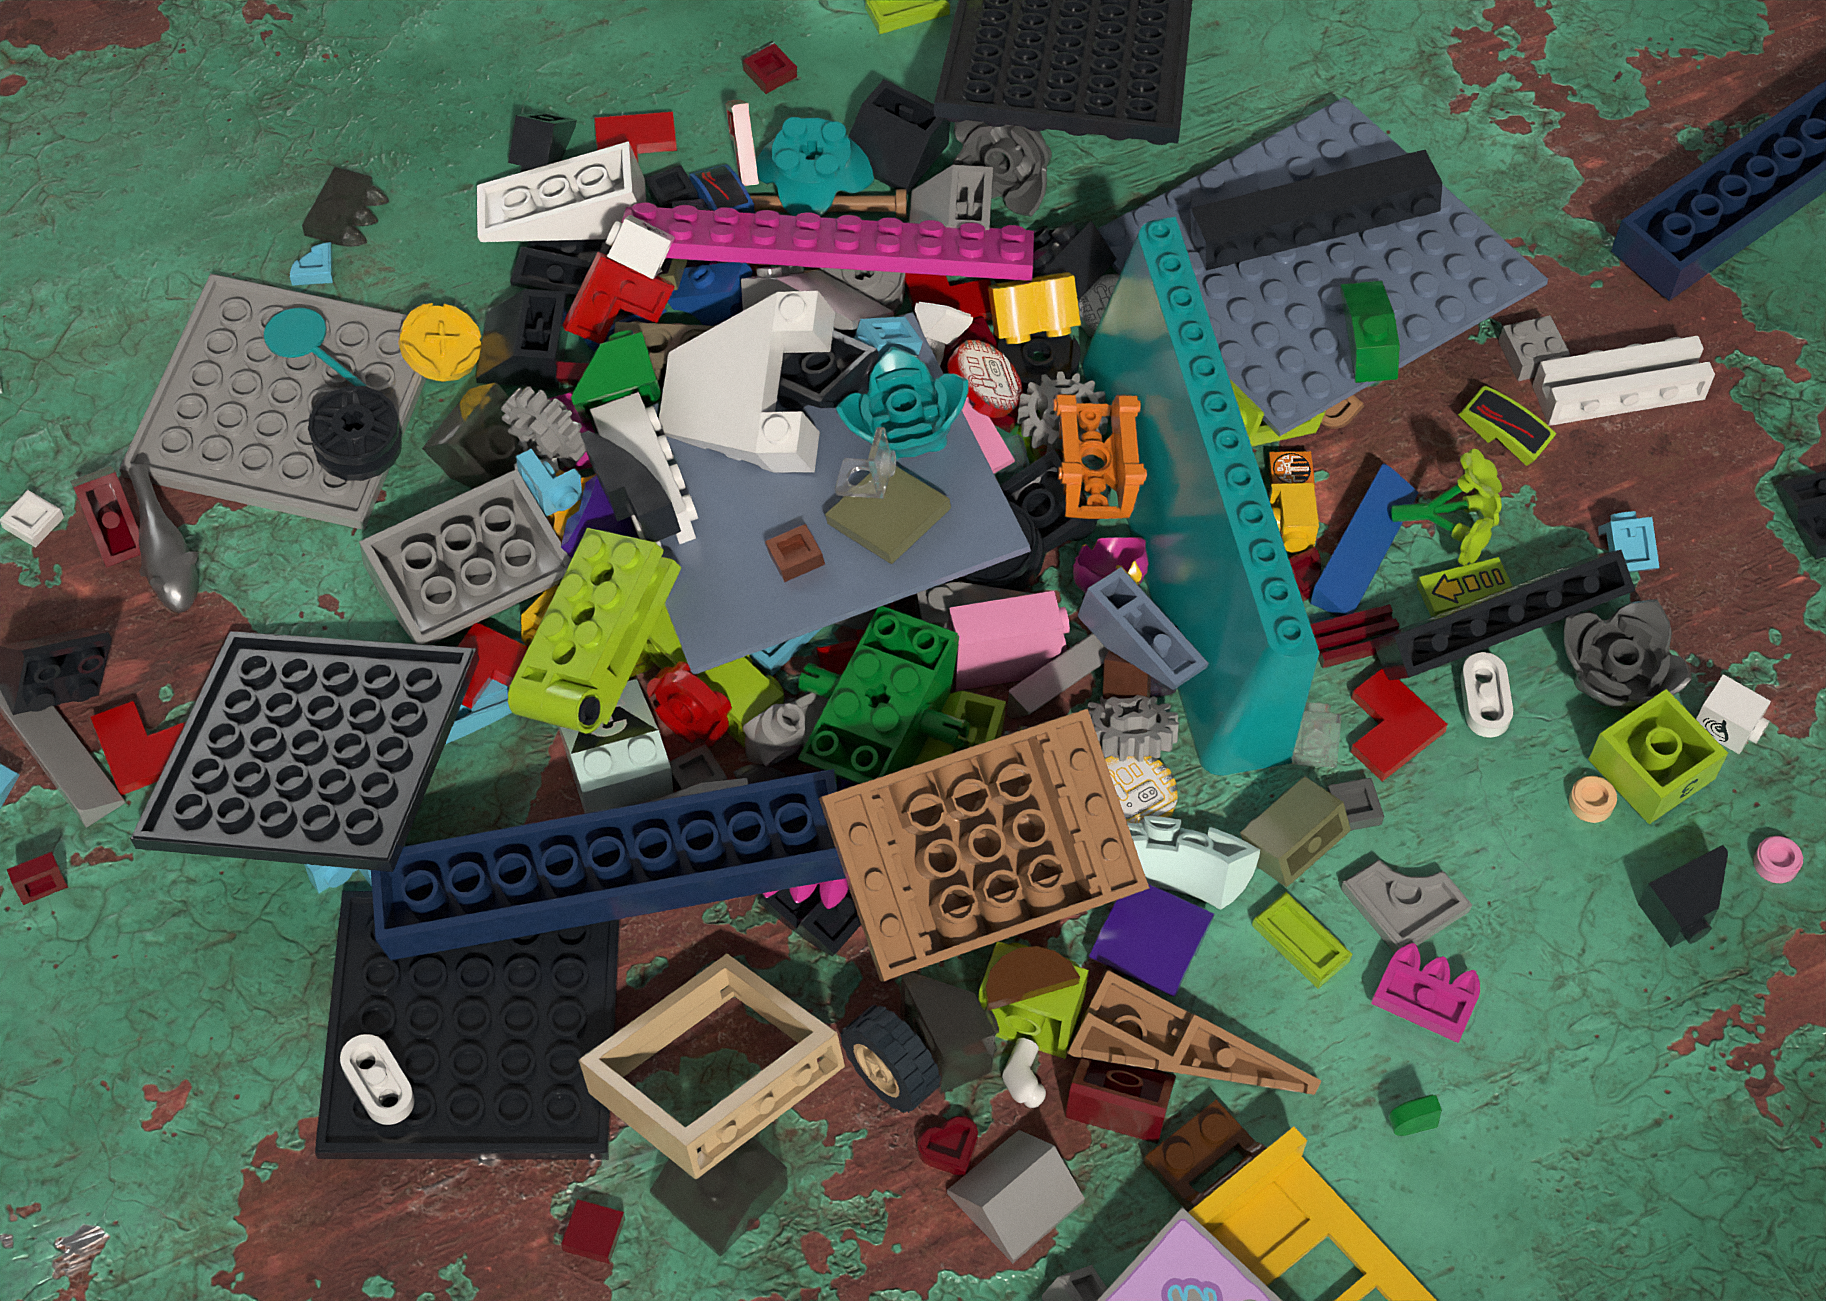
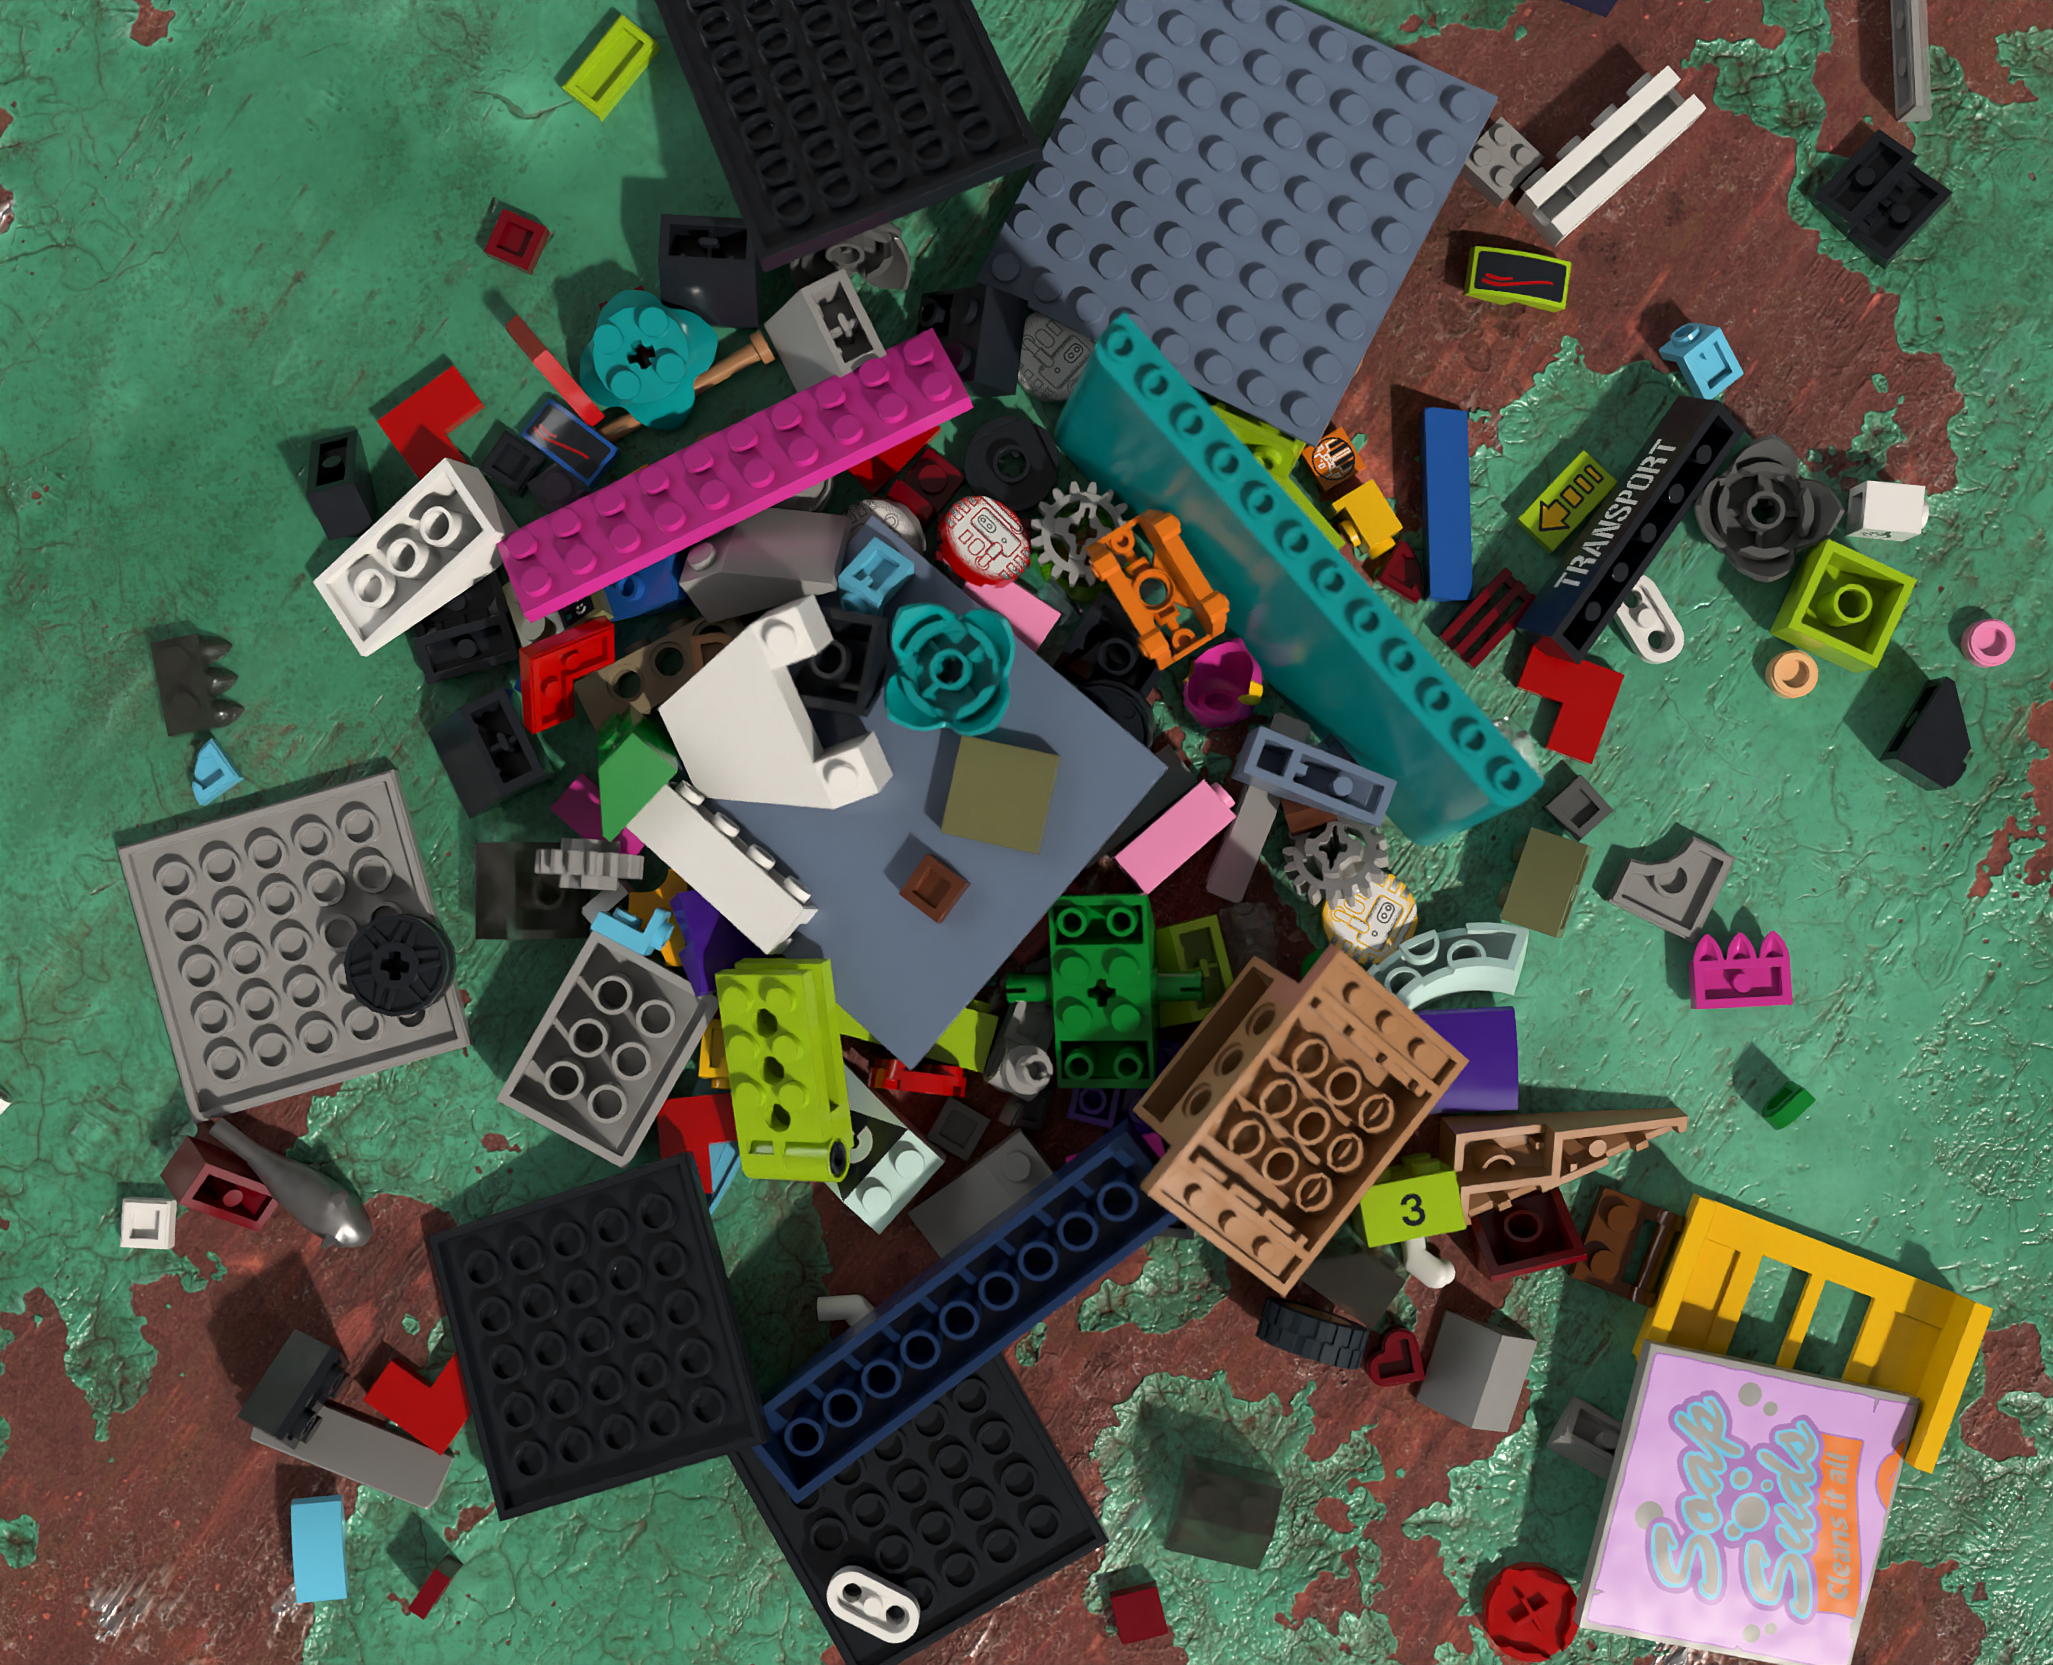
camera: 25 degrees left, 30 degrees up
teal piece [264,308,367,386] -> none
yellow tile [398,303,481,382] -> none
dark red tile [556,362,589,386] -> none
tan window [579,954,845,1179] -> none
black slope [580,431,681,542] -> none
white brick [606,215,675,279] -> none
clear bracket [835,427,896,499] -> none
white slope [915,302,973,345] -> none
reddish brown tile [985,946,1080,1011] -> none
yellow brick [988,272,1081,344] -> none
black brick [1191,149,1443,271] -> none
lime tile [1252,892,1353,989] -> none
green slope [1340,281,1400,383] -> none
lime plant [1391,449,1502,566] -> none

